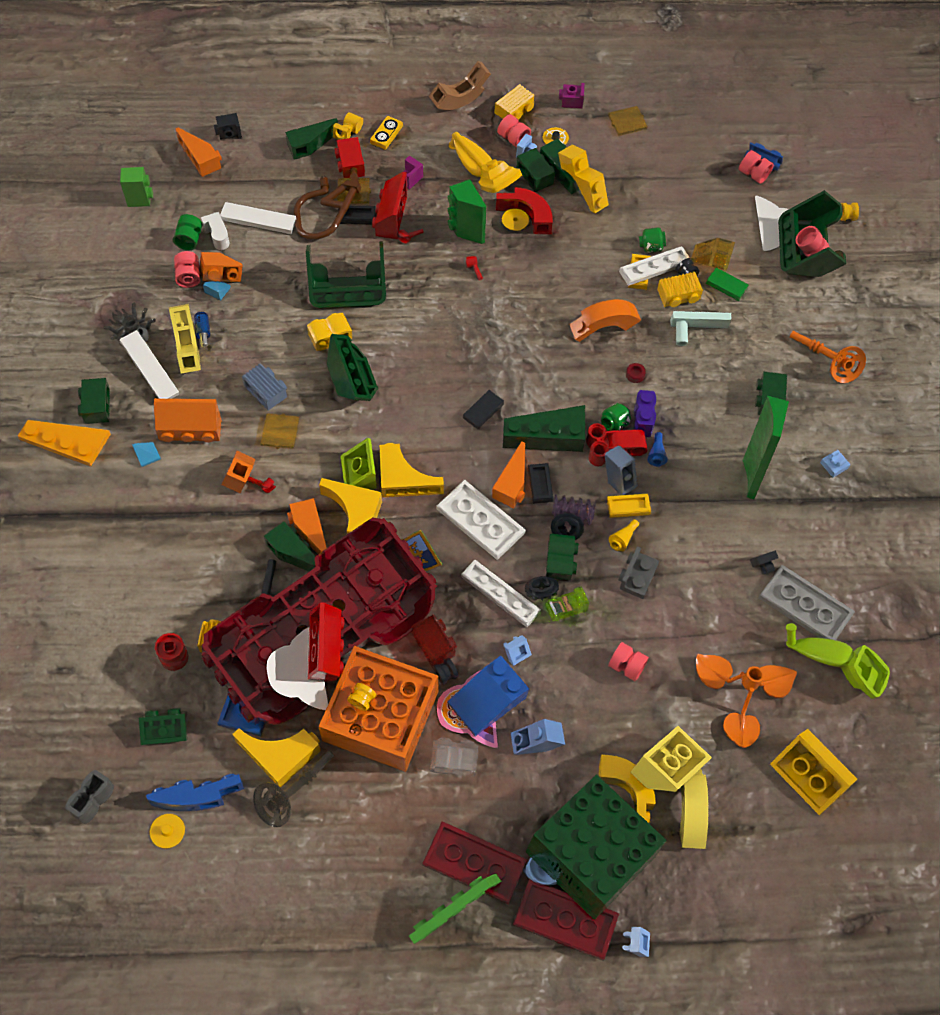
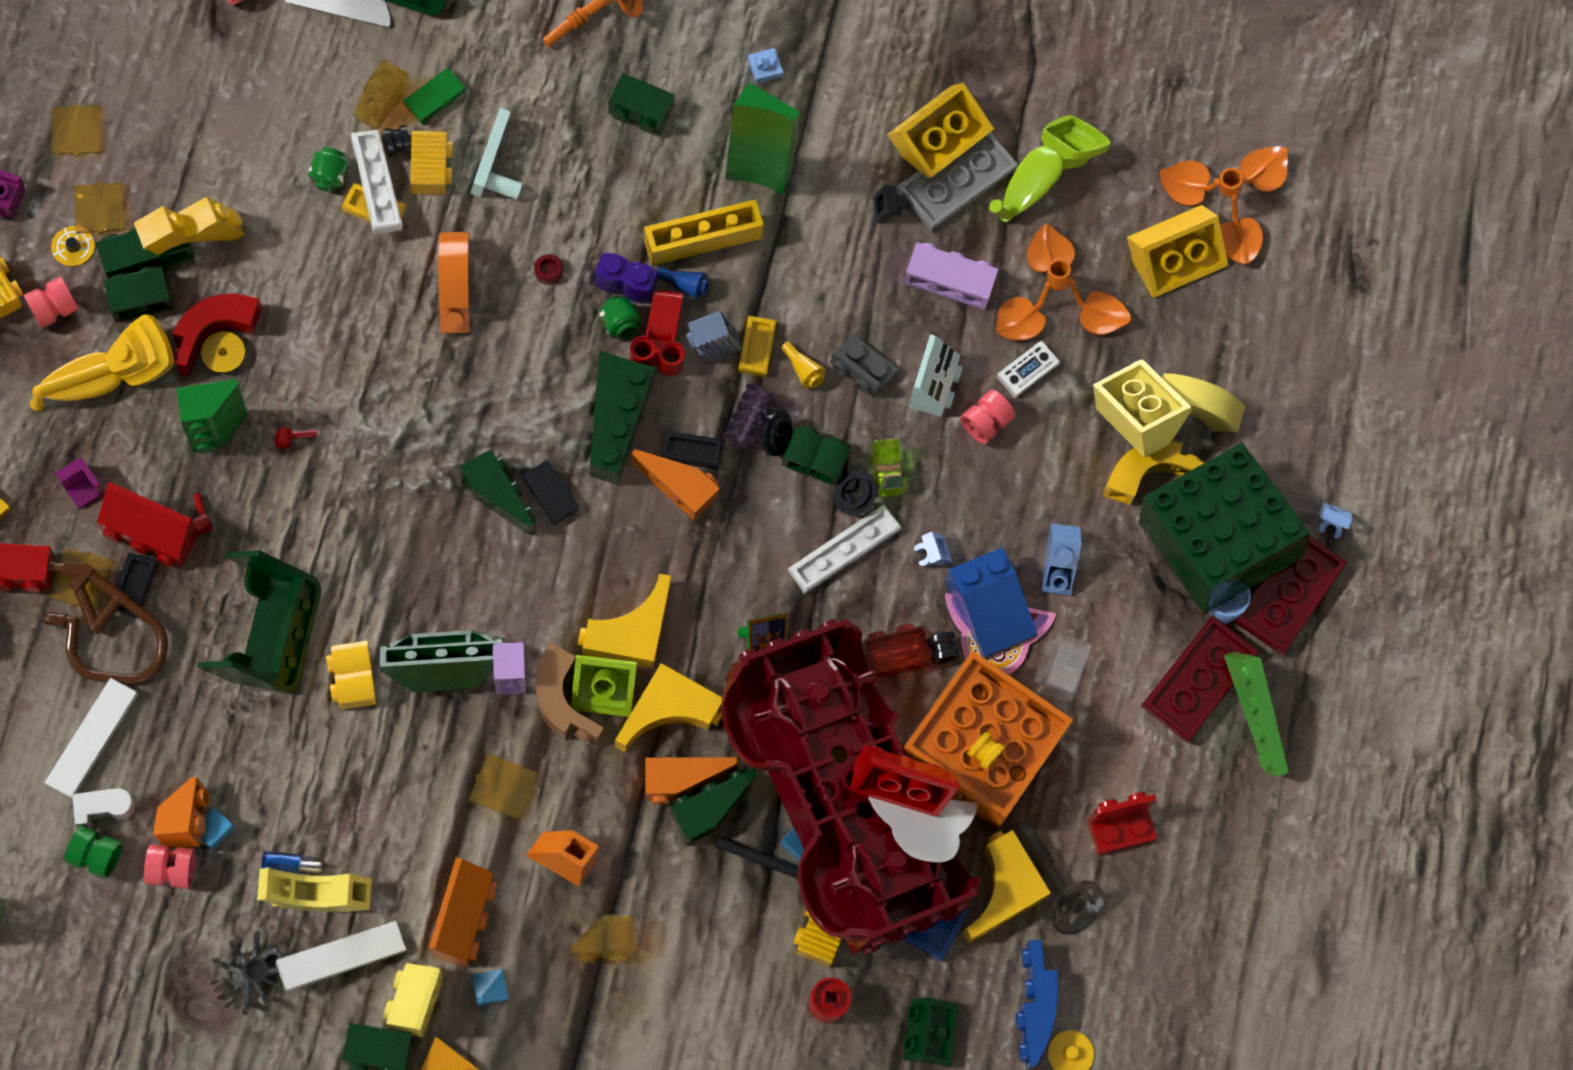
camera: 85 degrees left, 10 degrees up
sand blue brick [242,364,287,411] -> none
red hand [247,476,276,493] -> none
white tile [436,480,526,560] -> none
light blue tile [516,134,537,158] -> none
none -> clear yellow piece [74,181,125,235]
none -> light yellow slope [383,963,443,1039]
none -> dark green slope [460,449,537,535]
none -> lavender panel [493,642,526,694]
none -> medium nougat arch [535,642,604,745]
none -> clear yellow slope [571,915,634,963]
none -> yellow brick [644,199,764,266]
none -> yellow slope [887,82,994,179]
none -> lavender brick [903,242,998,310]
none -> light aqua slope [908,334,963,417]
none -> white tile [997,341,1060,398]
none -> red bracket [1087,792,1157,855]
none -> orange plant [1159,147,1288,265]

